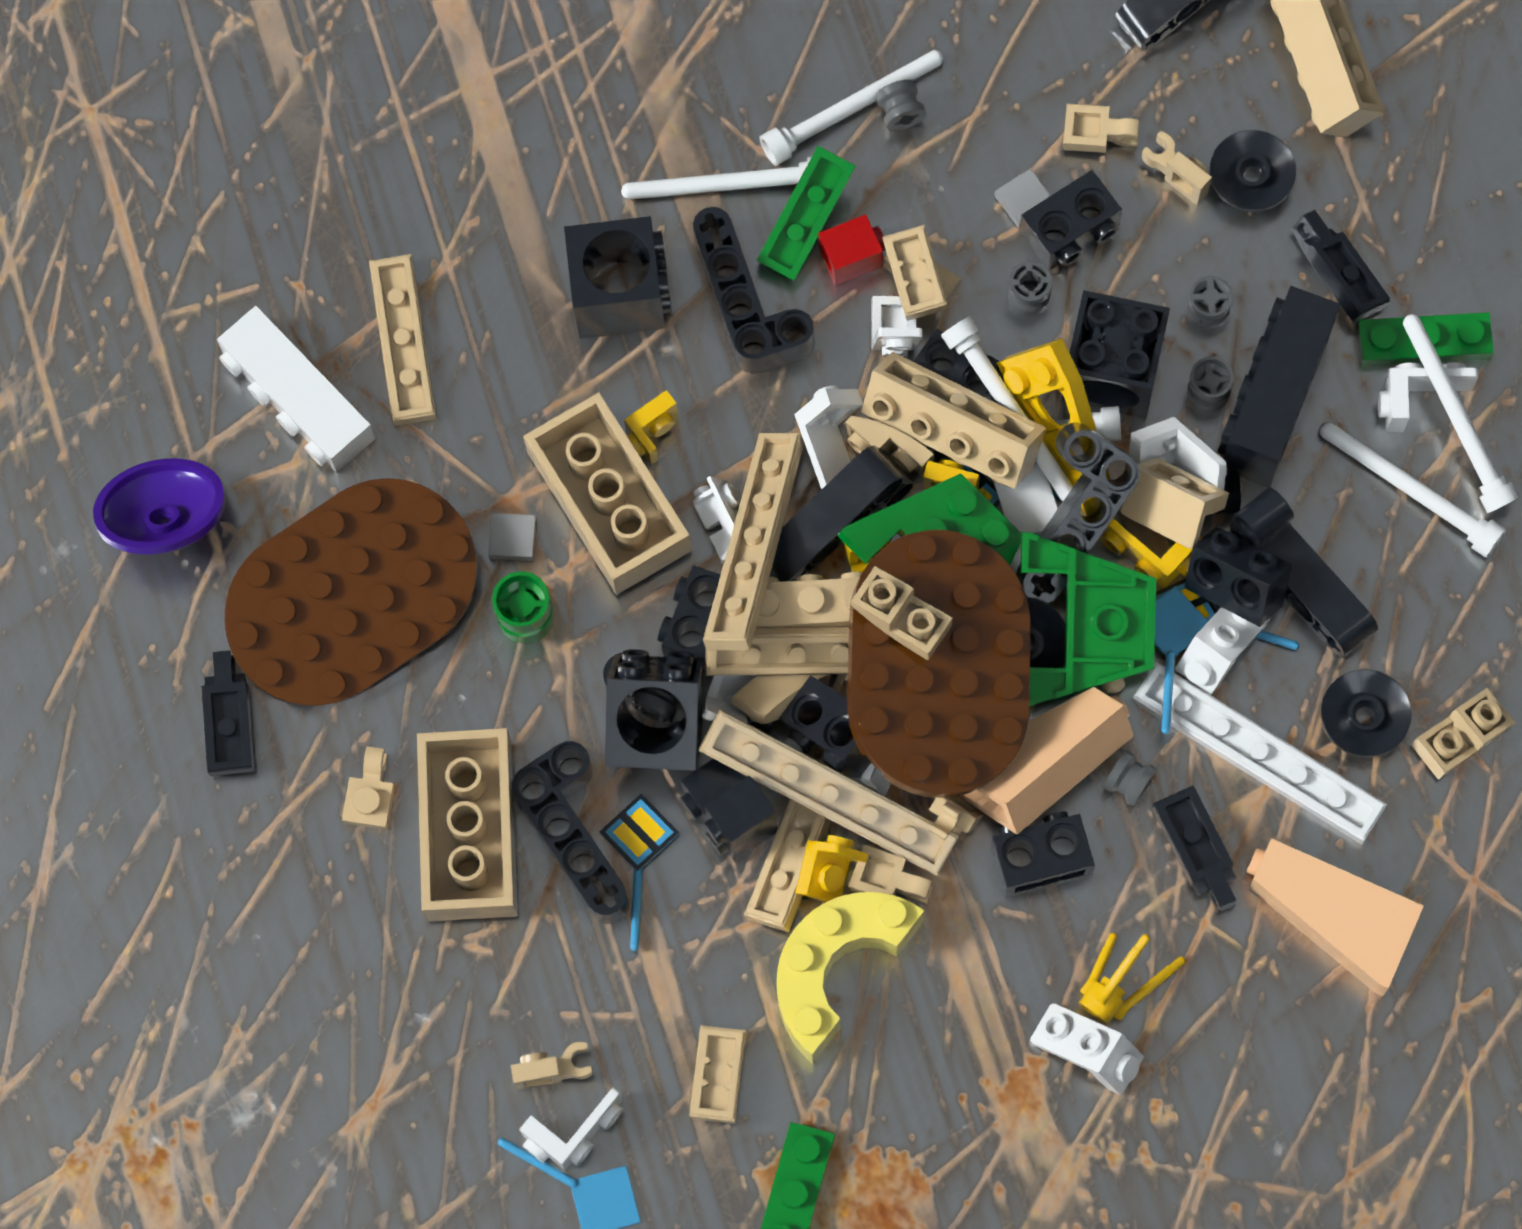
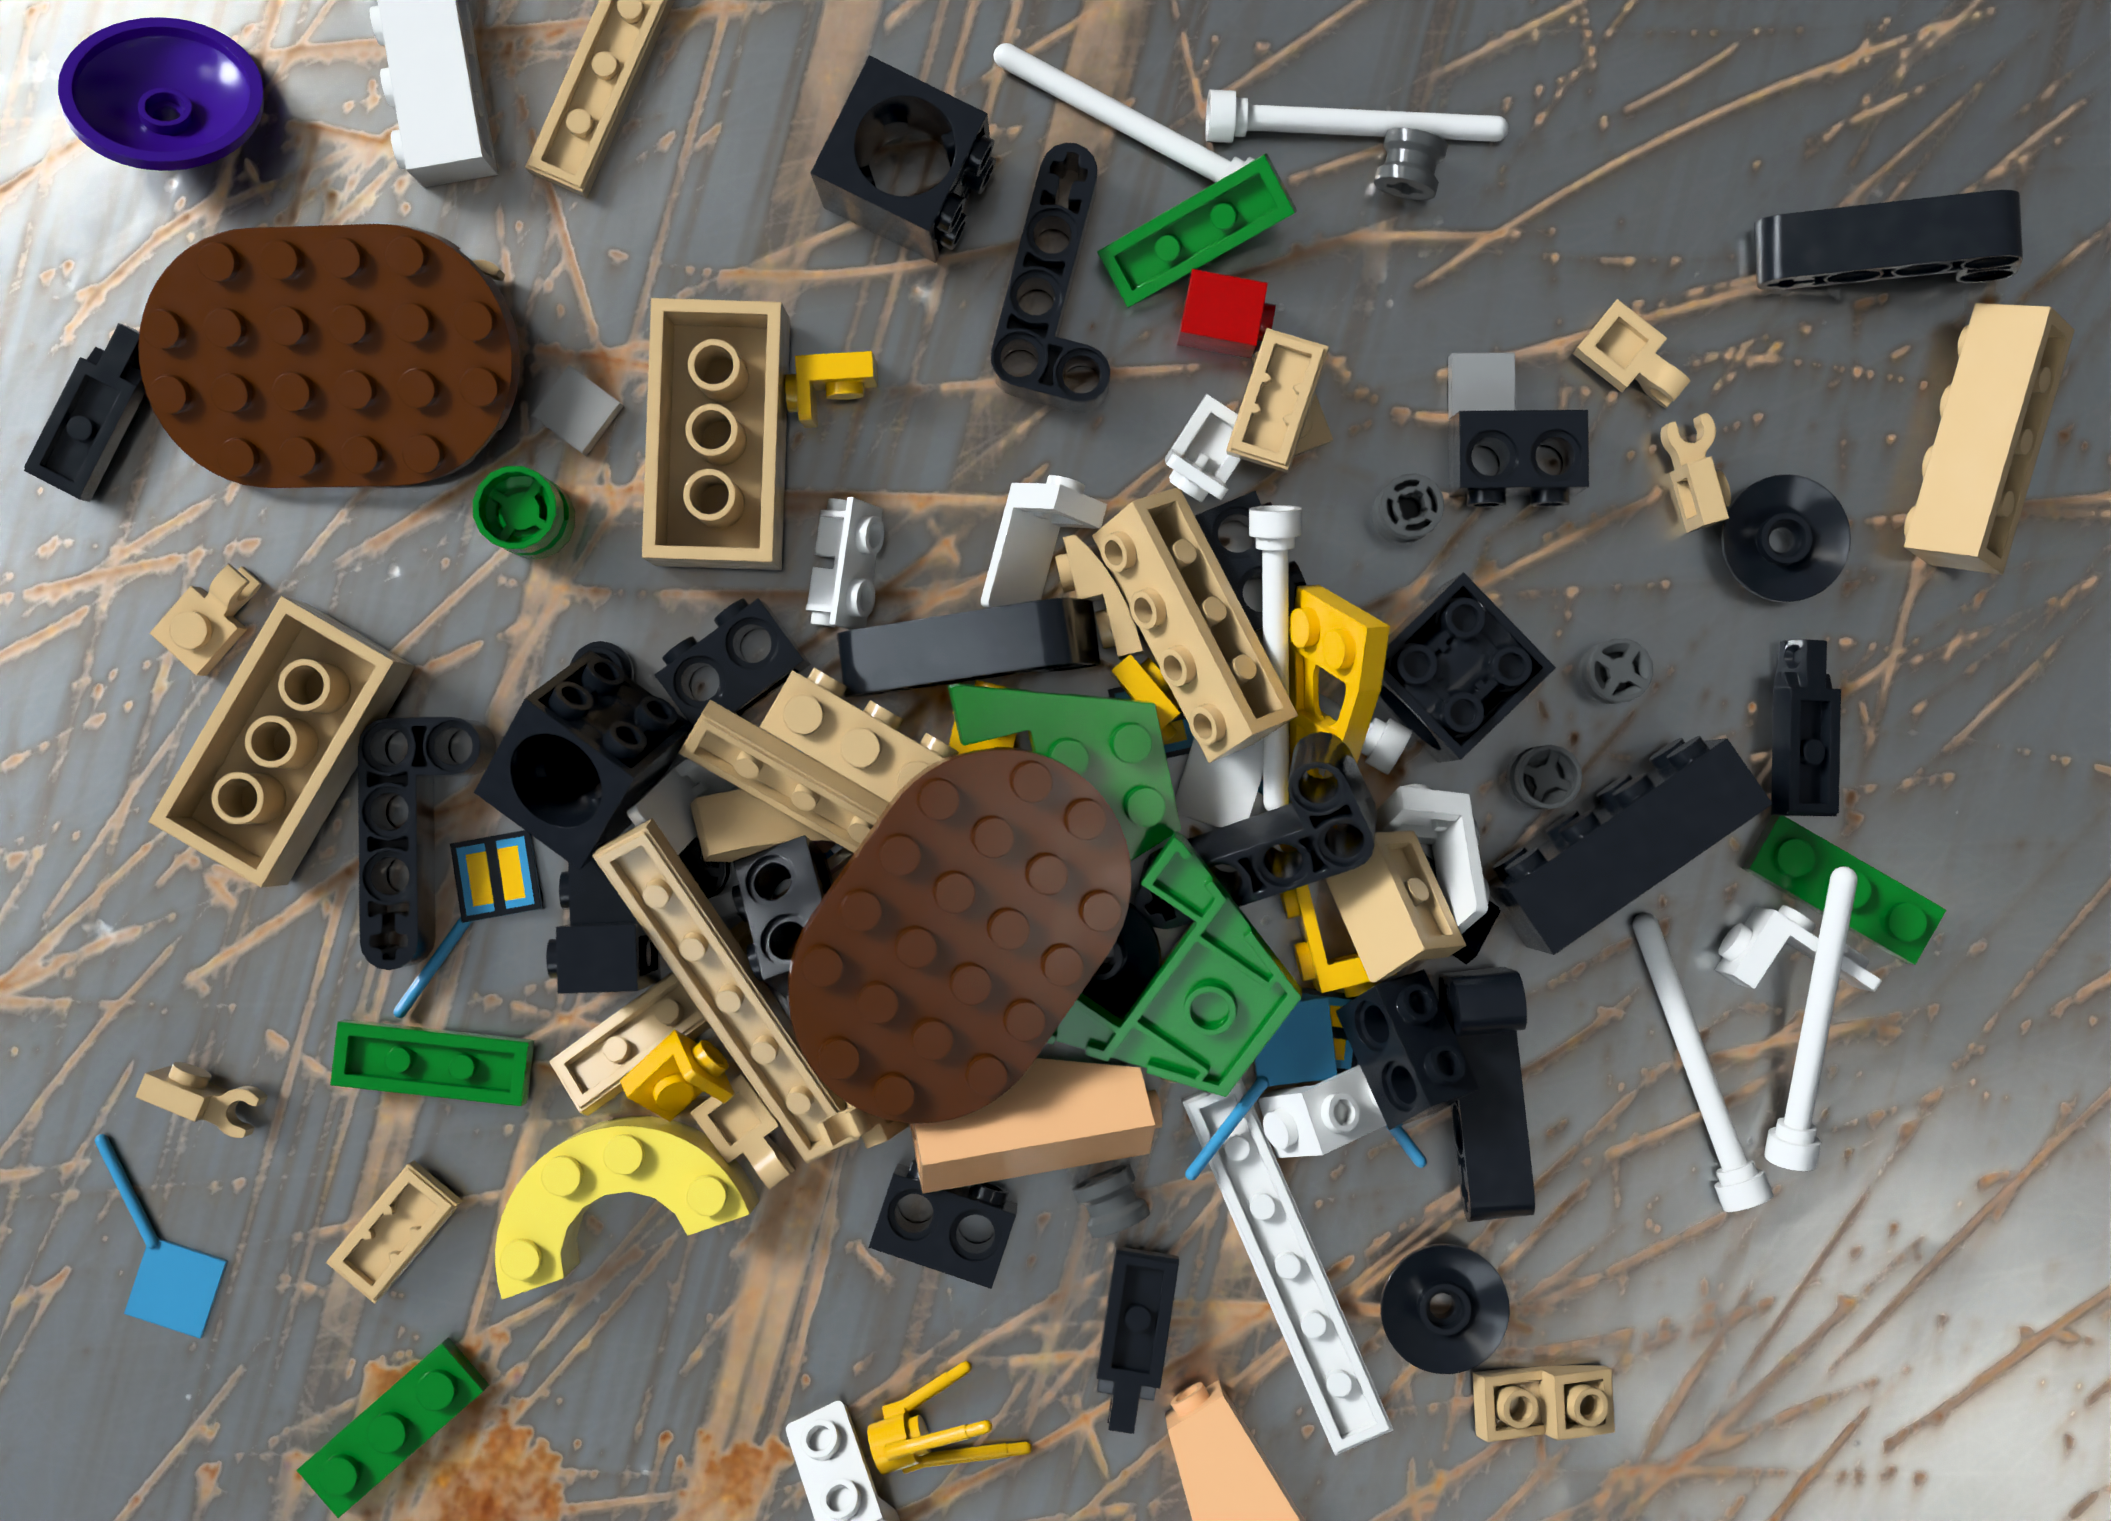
camera: 30 degrees right, 15 degrees up
white bracket [519,1087,623,1171] -> none
tan tile [703,433,804,651] -> none
tan slope [851,566,953,660] -> none
none -> green plate [330,1019,534,1106]

